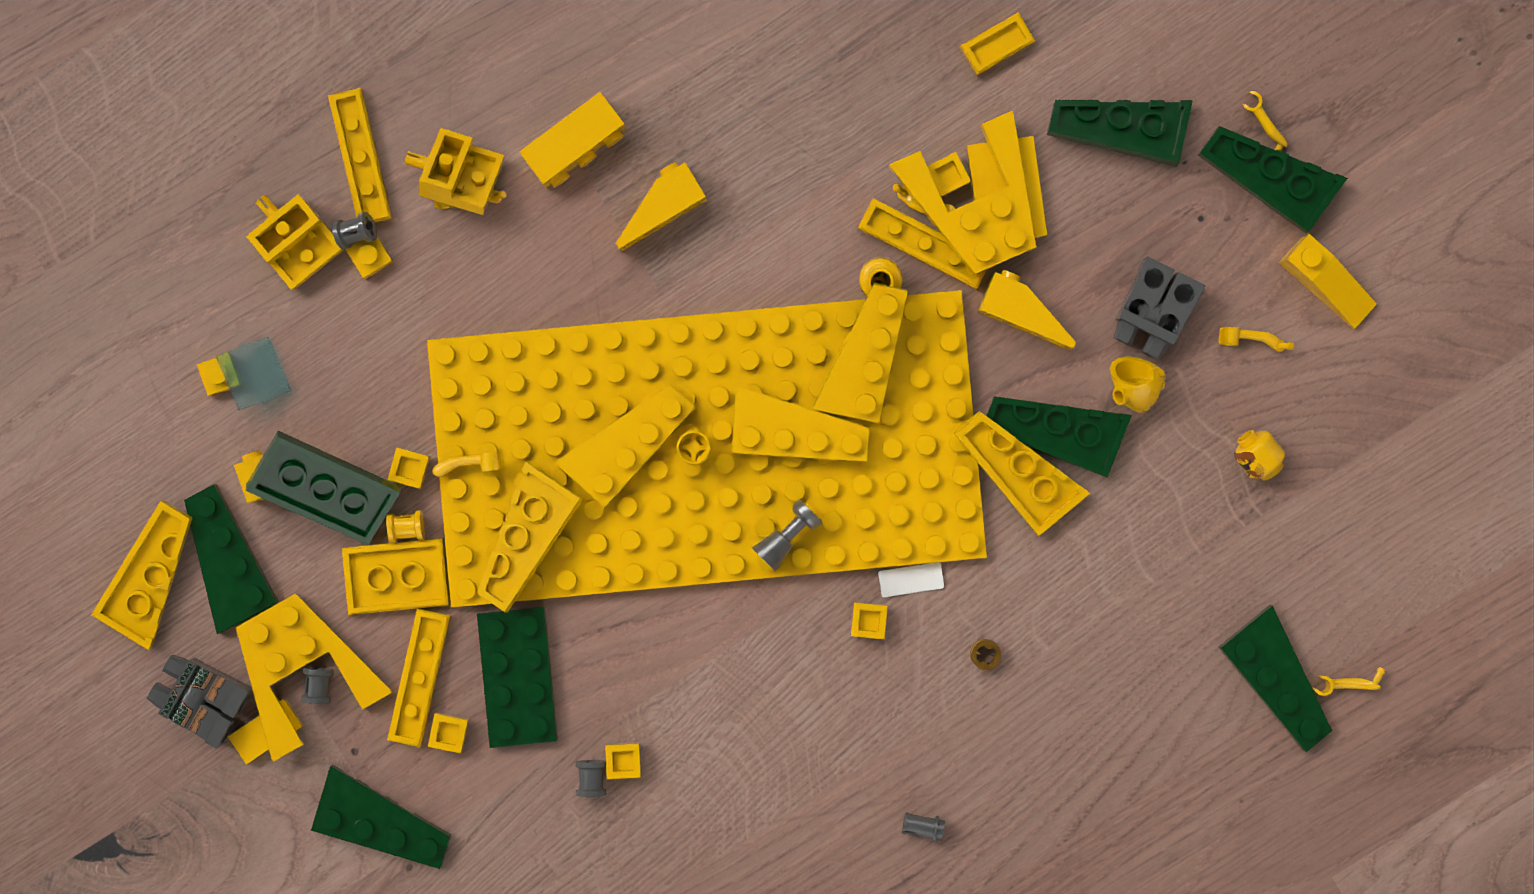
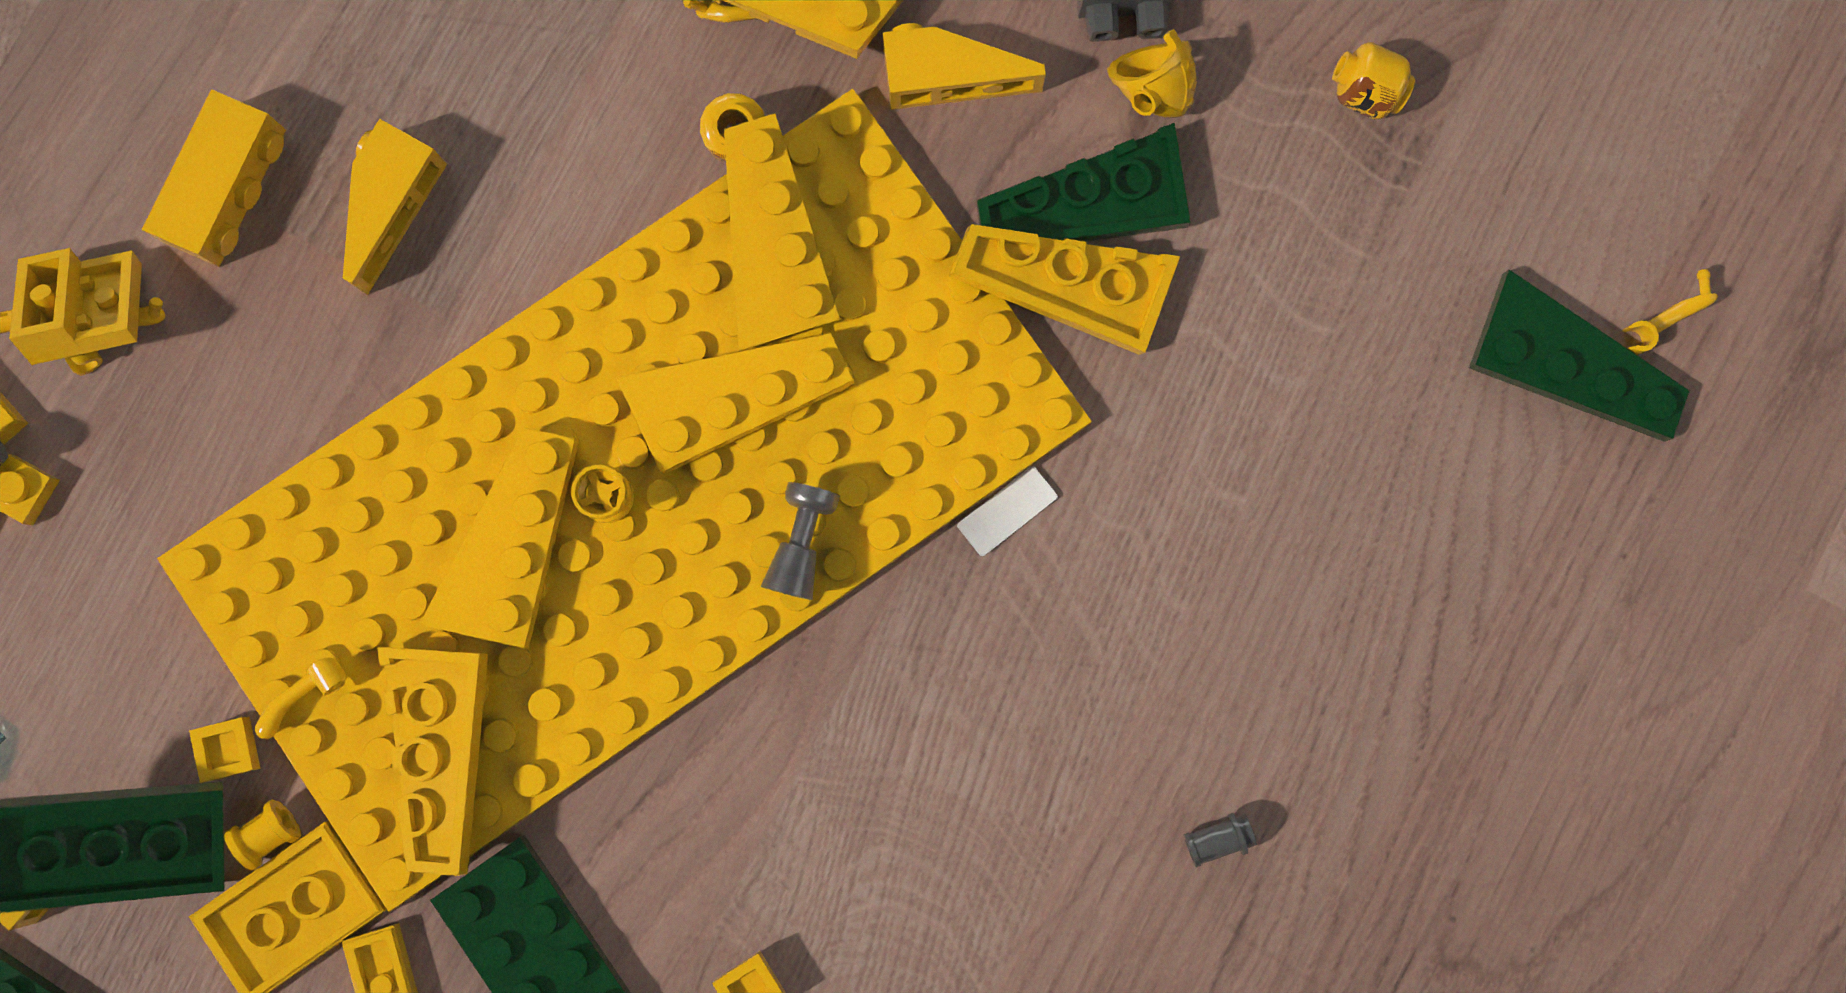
camera: 30 degrees left, 5 degrees down
yellow plate [850,602,888,639] -> none
yellow tile [857,198,986,290] -> none
pearl gold bush [970,639,1001,670] -> none

